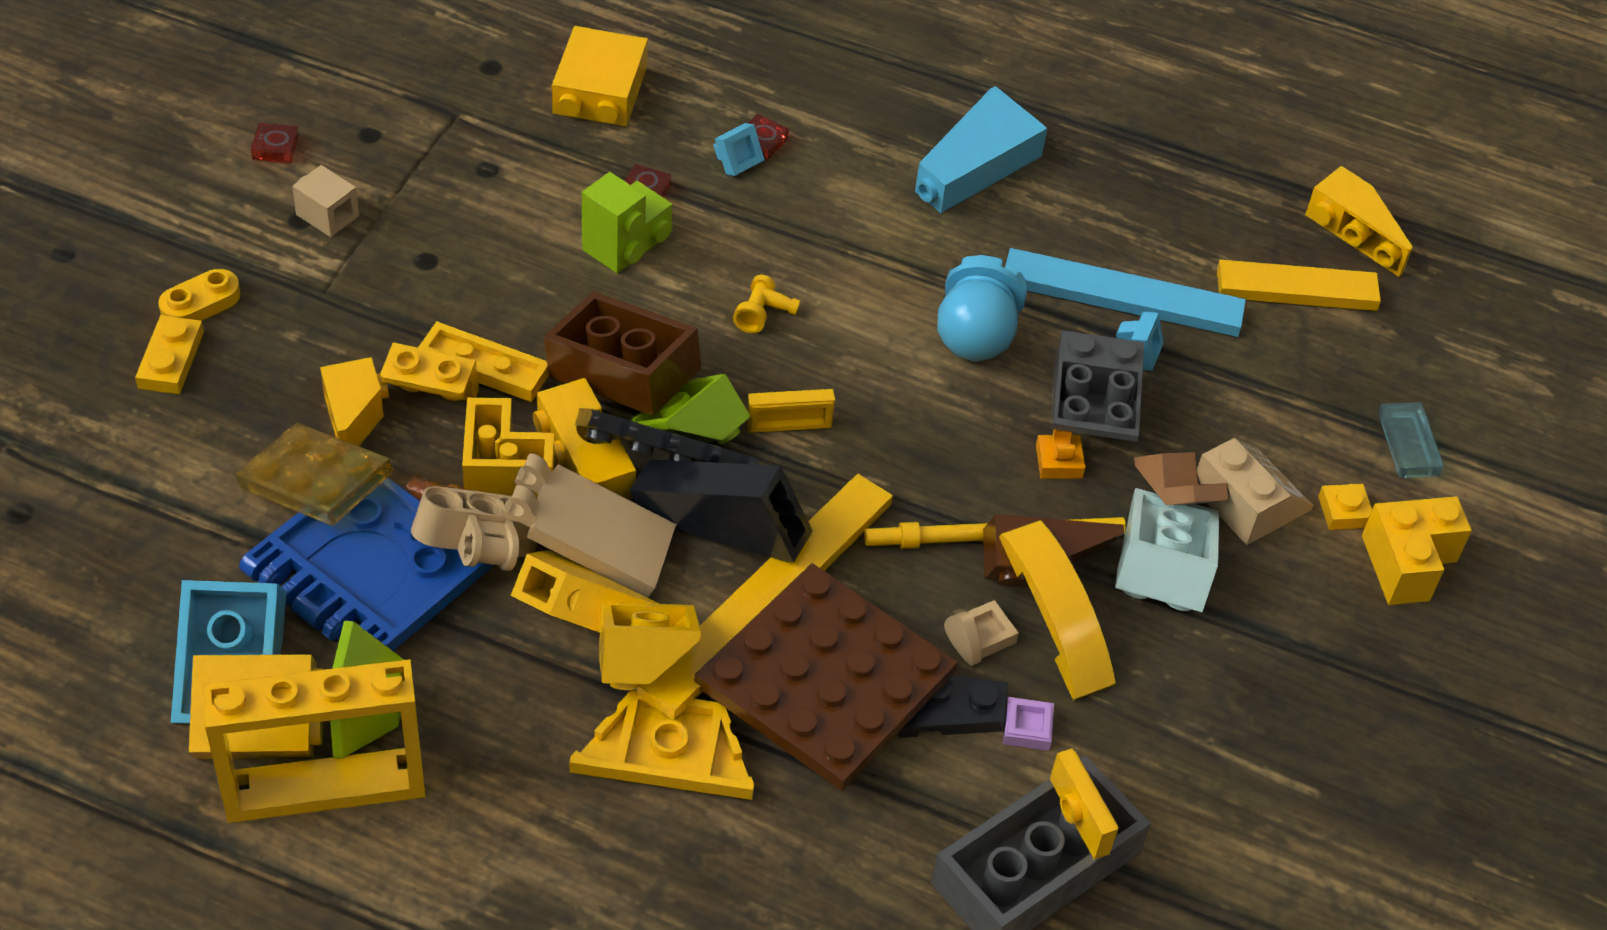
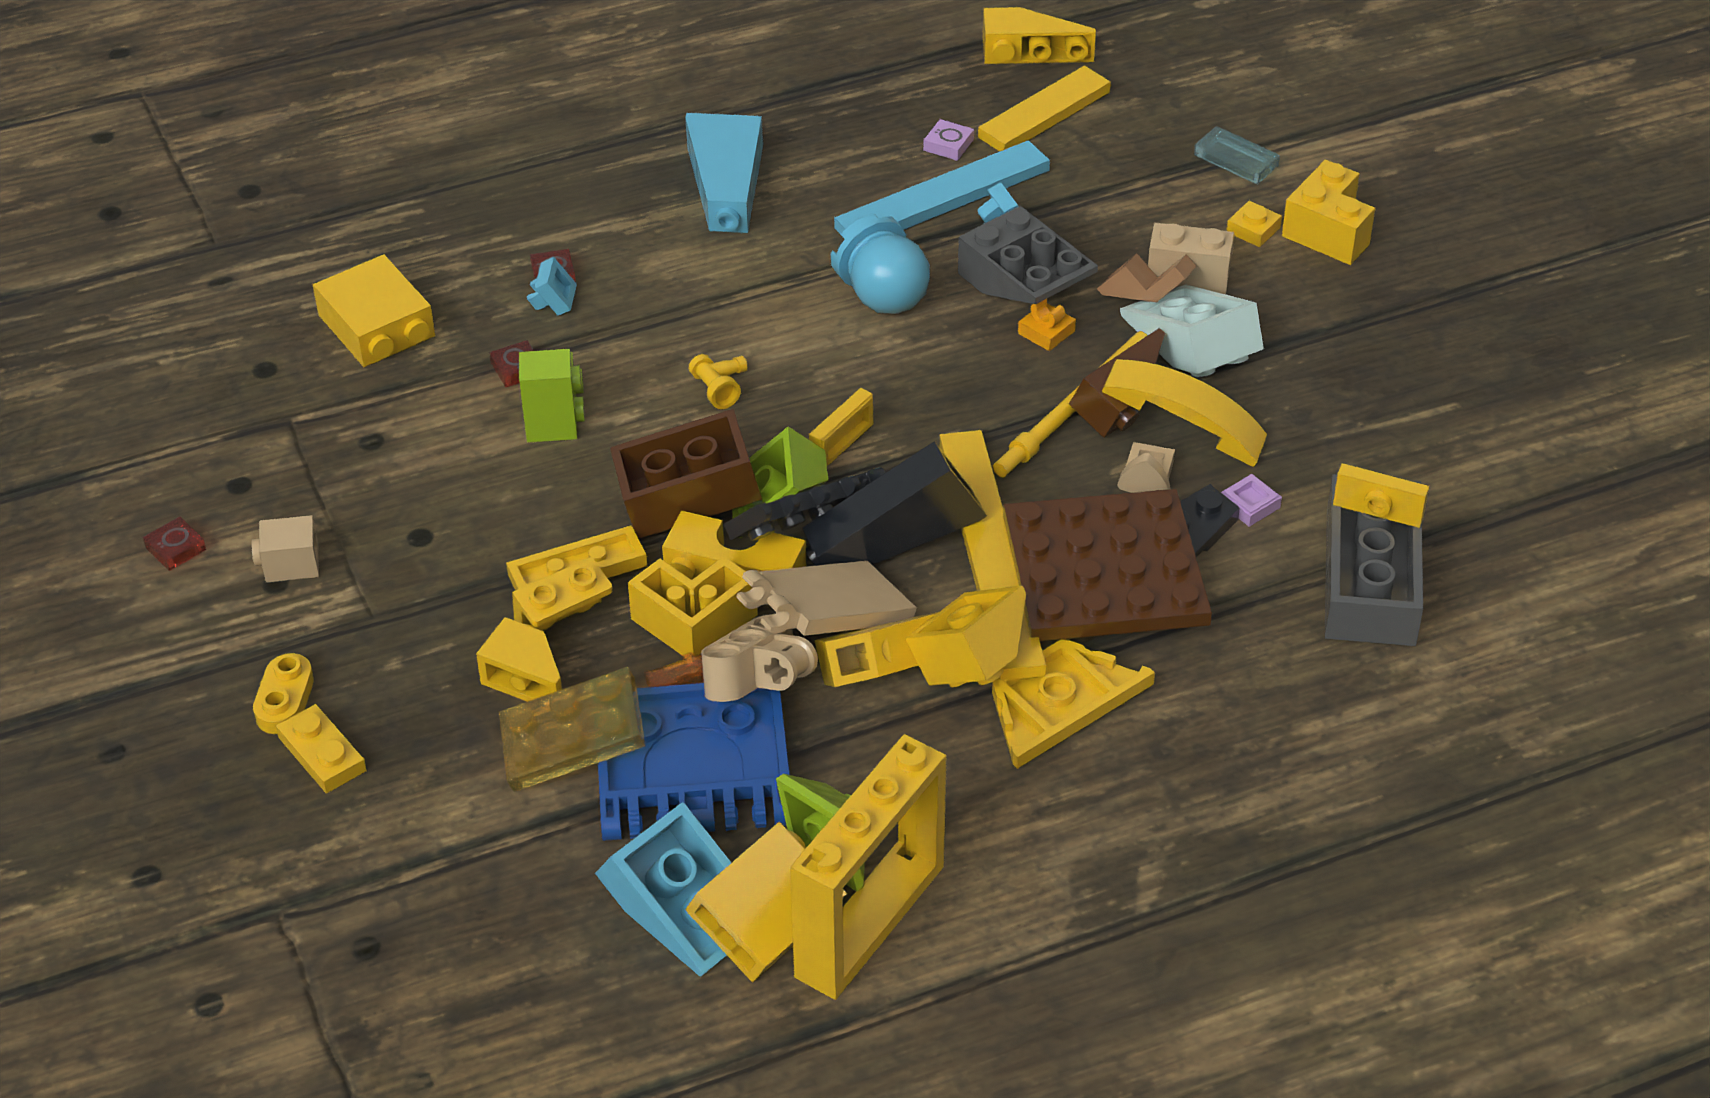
camera: 40 degrees left, 5 degrees down
none -> lavender tile [924,119,974,161]

